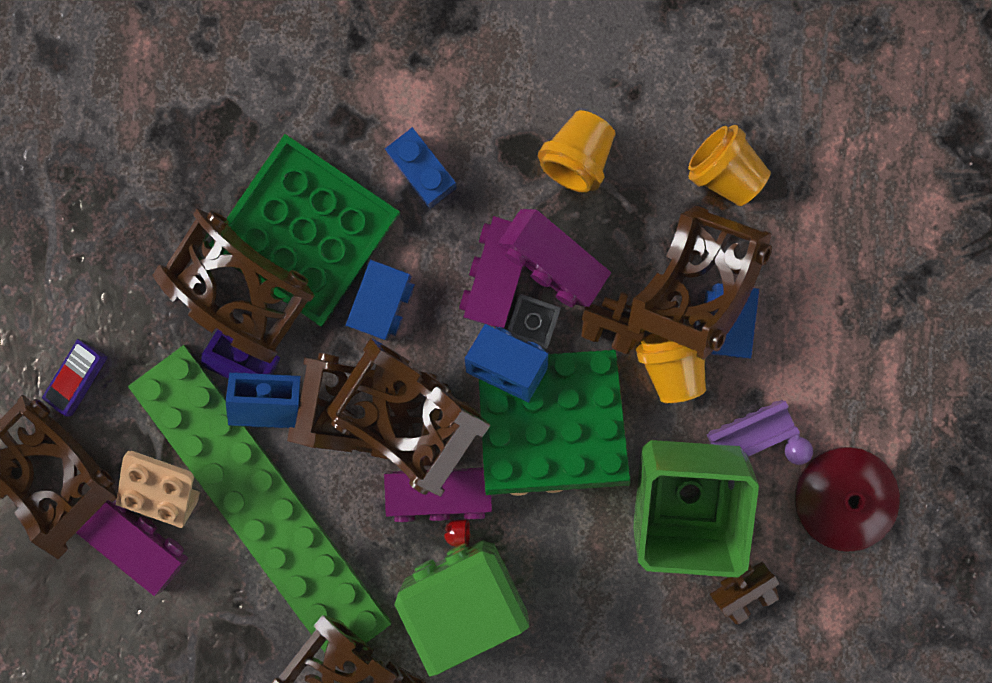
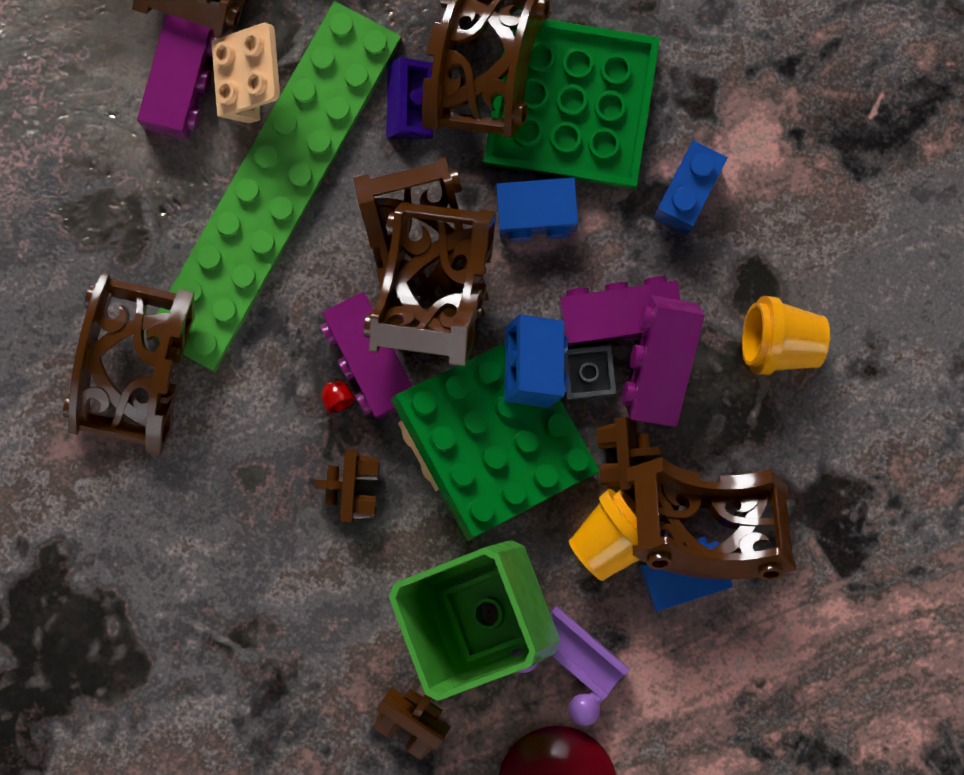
camera: 65 degrees right, 5 degrees down
blue brick [226,373,301,428] -> none
bright green plate [394,540,529,677] -> none
light orange piece [688,125,771,206] -> none
none -> reddish brown hips [315,449,380,523]

